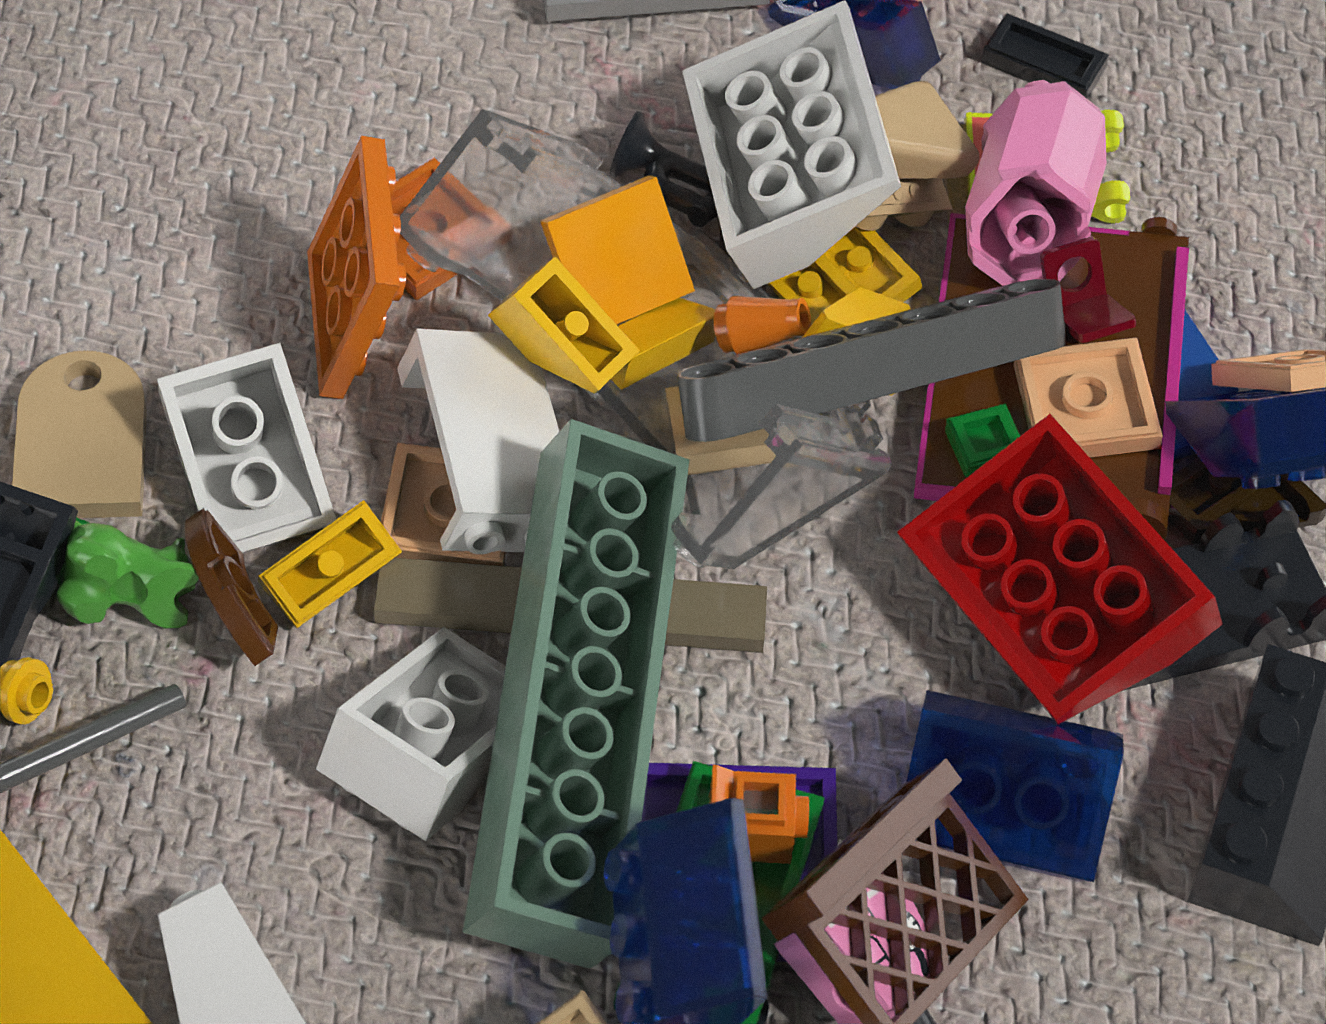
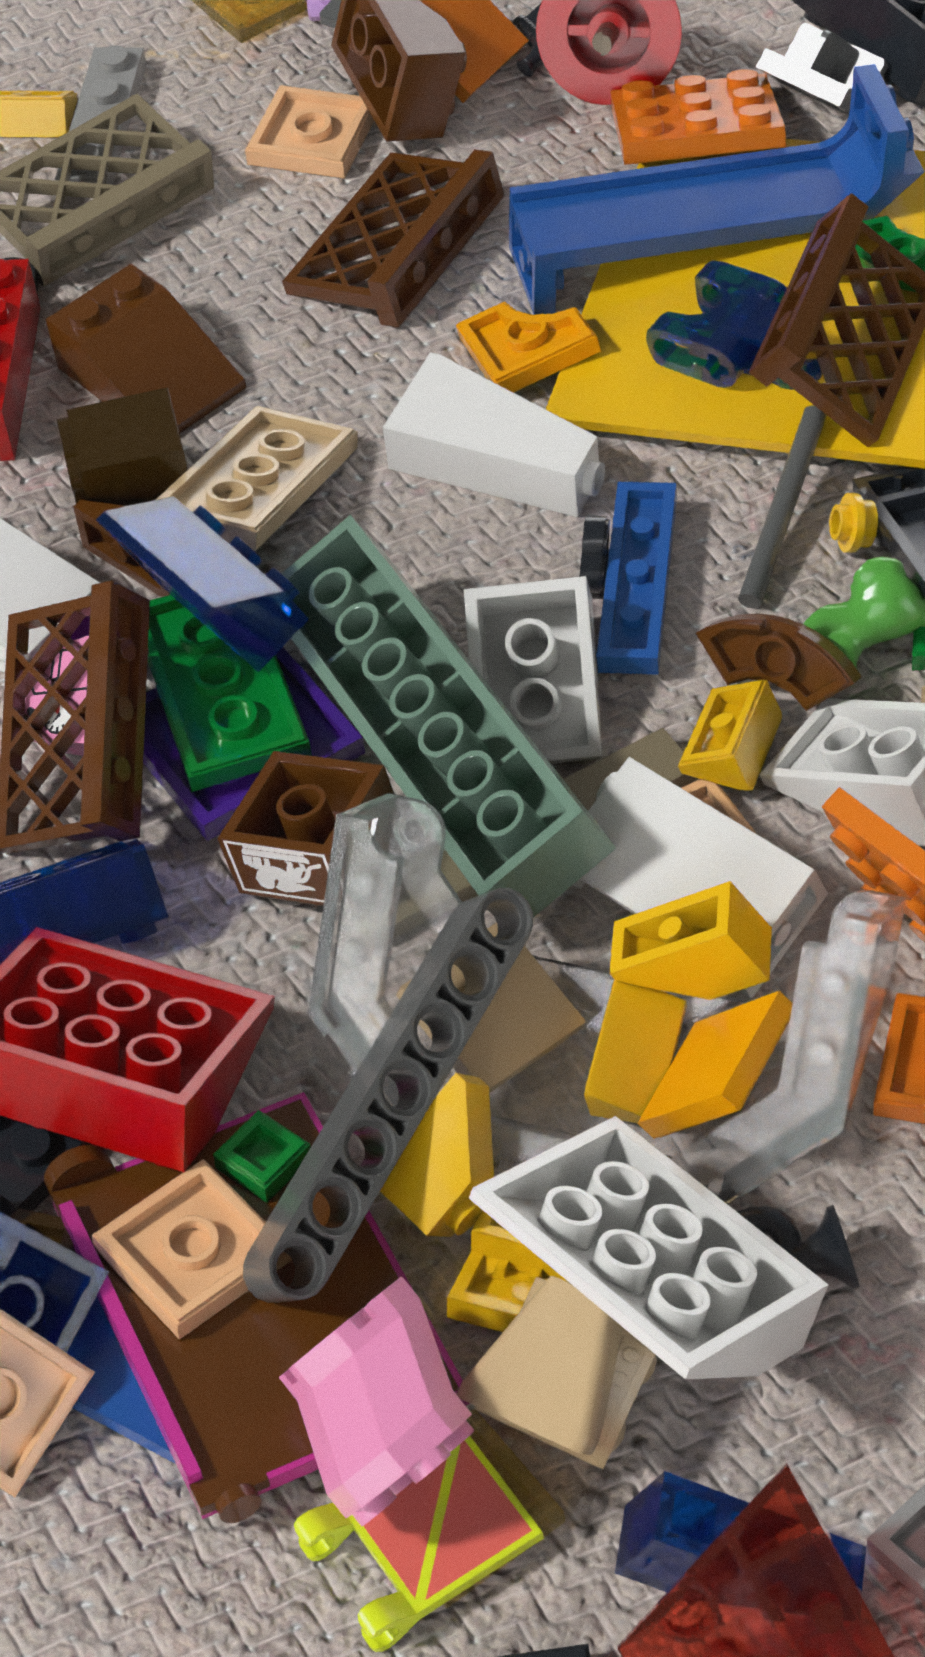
camera: 155 degrees right, 5 degrees down
orange window [707,765,809,864] -> none
orange cone [714,296,811,354] -> none
dark red bracket [1040,237,1136,343] -> none
none -> reddish brown brick [217,751,404,910]
none -> black tile [579,514,610,595]
none -> blue plate [596,482,677,675]

